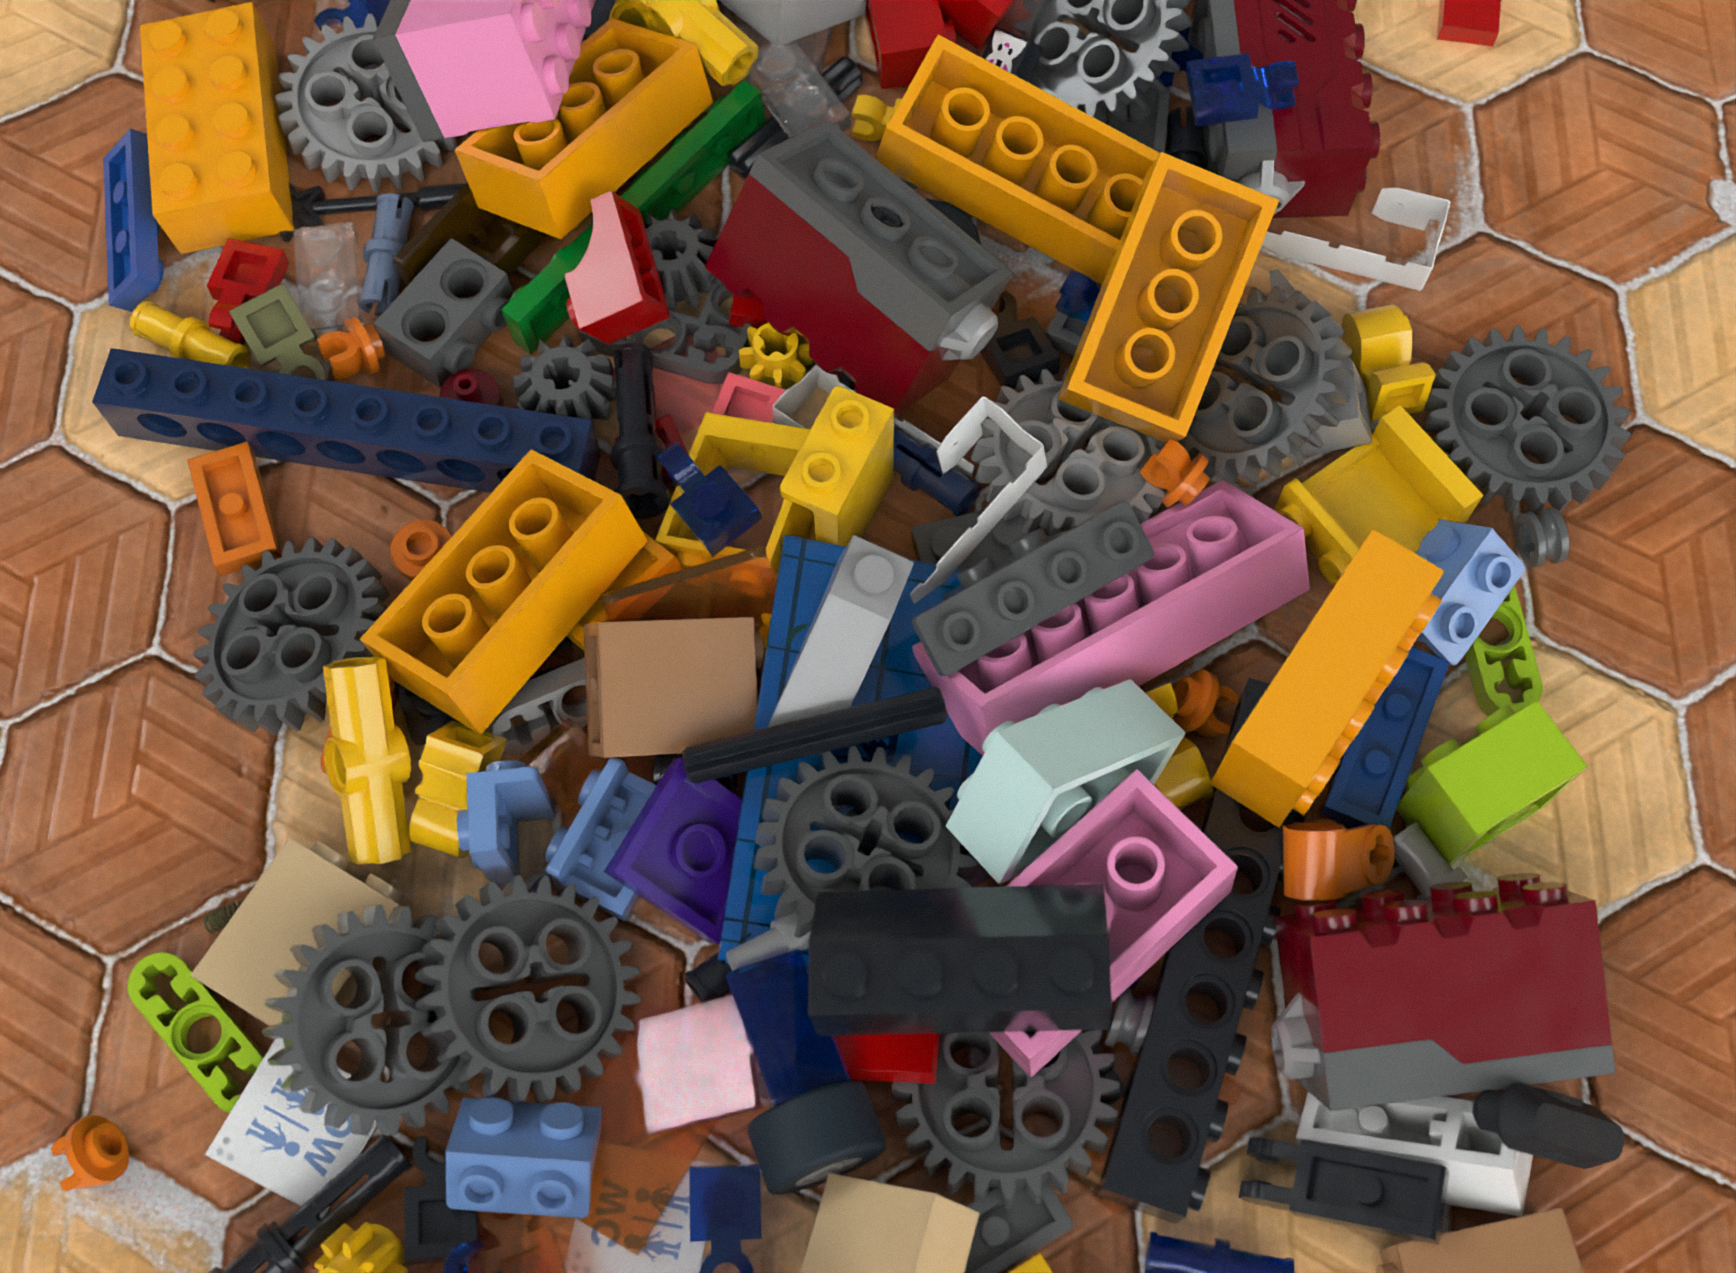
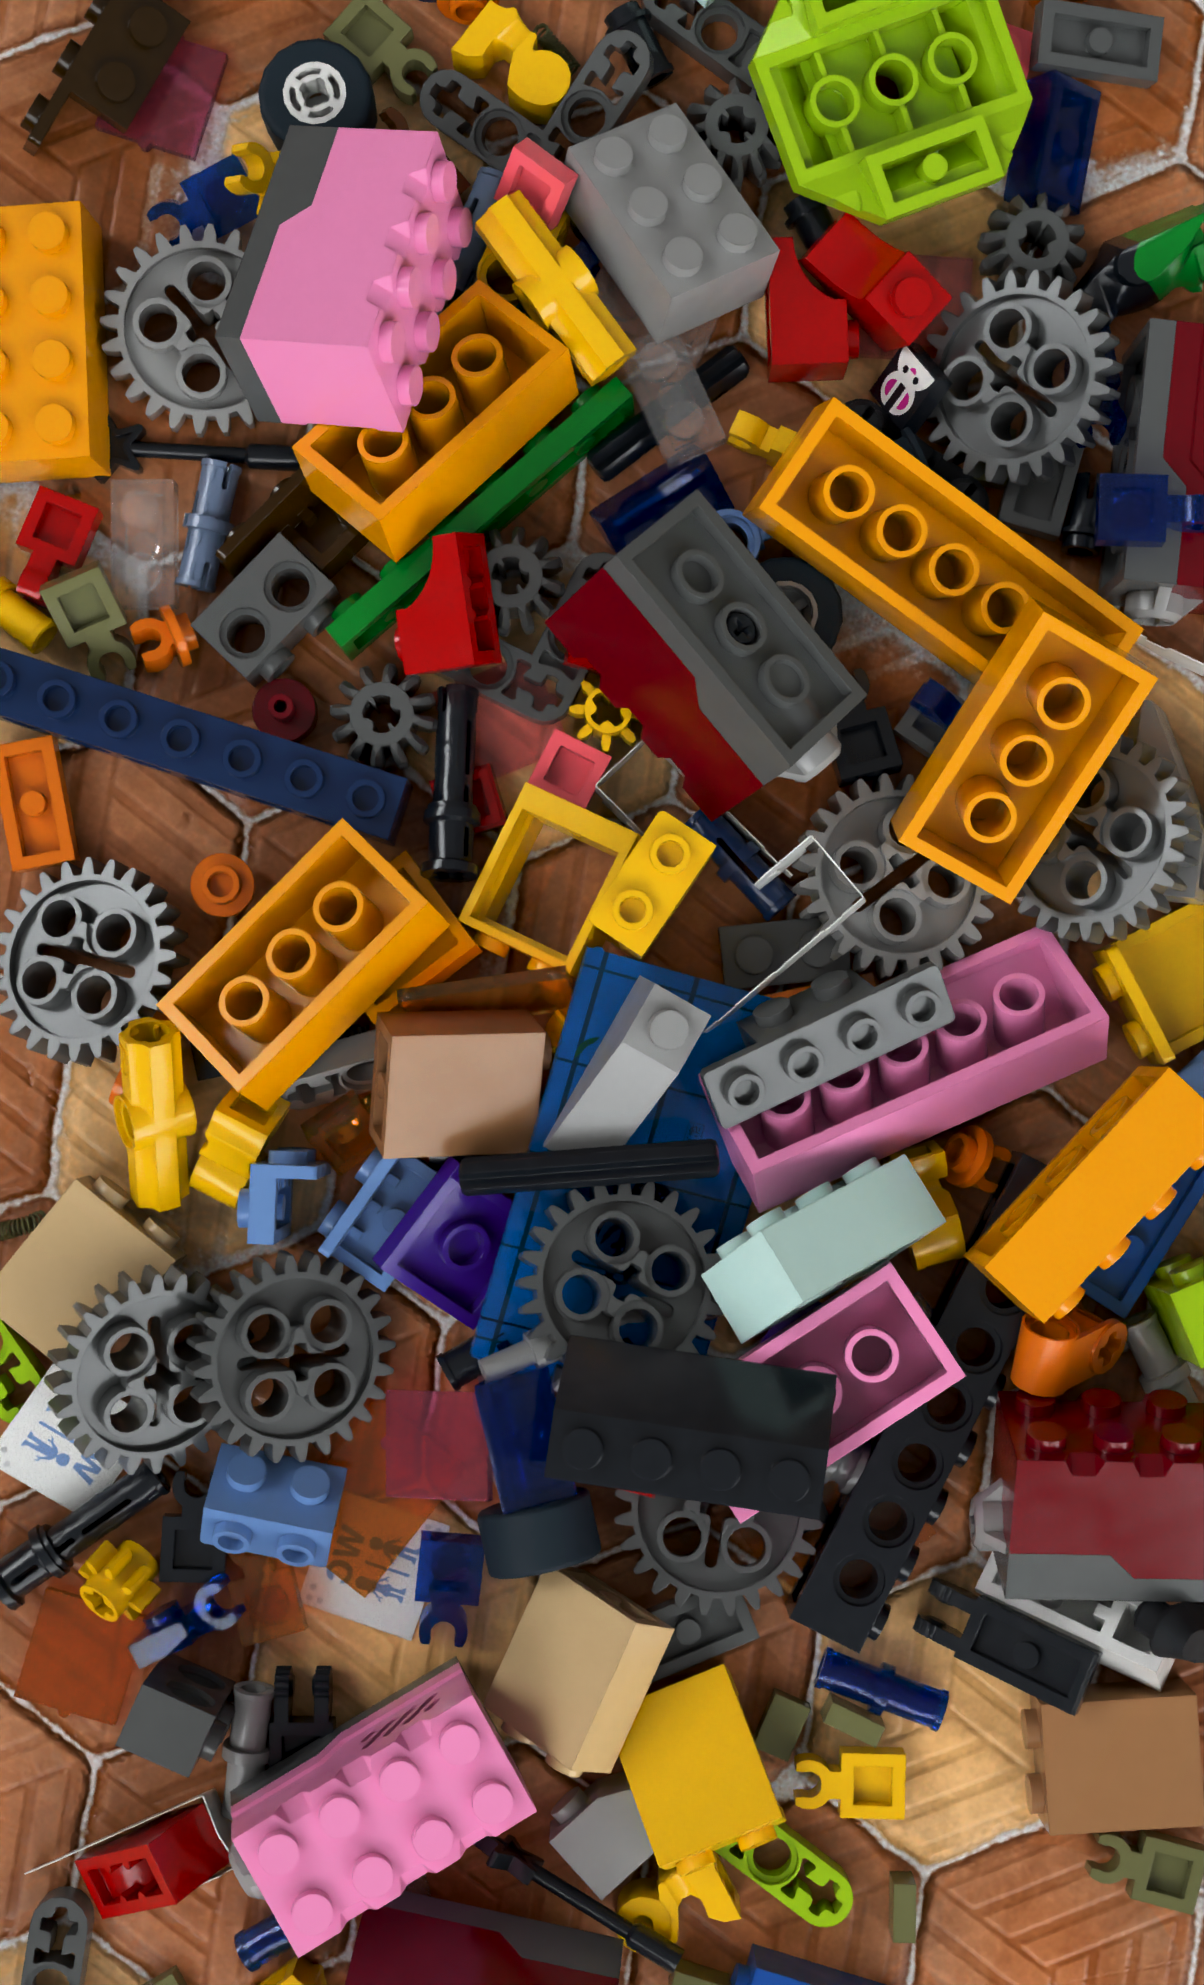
camera: 10 degrees right, 20 degrees up
clear blue plate [656,441,763,557] -> none
orange plate [1140,439,1210,508] -> none

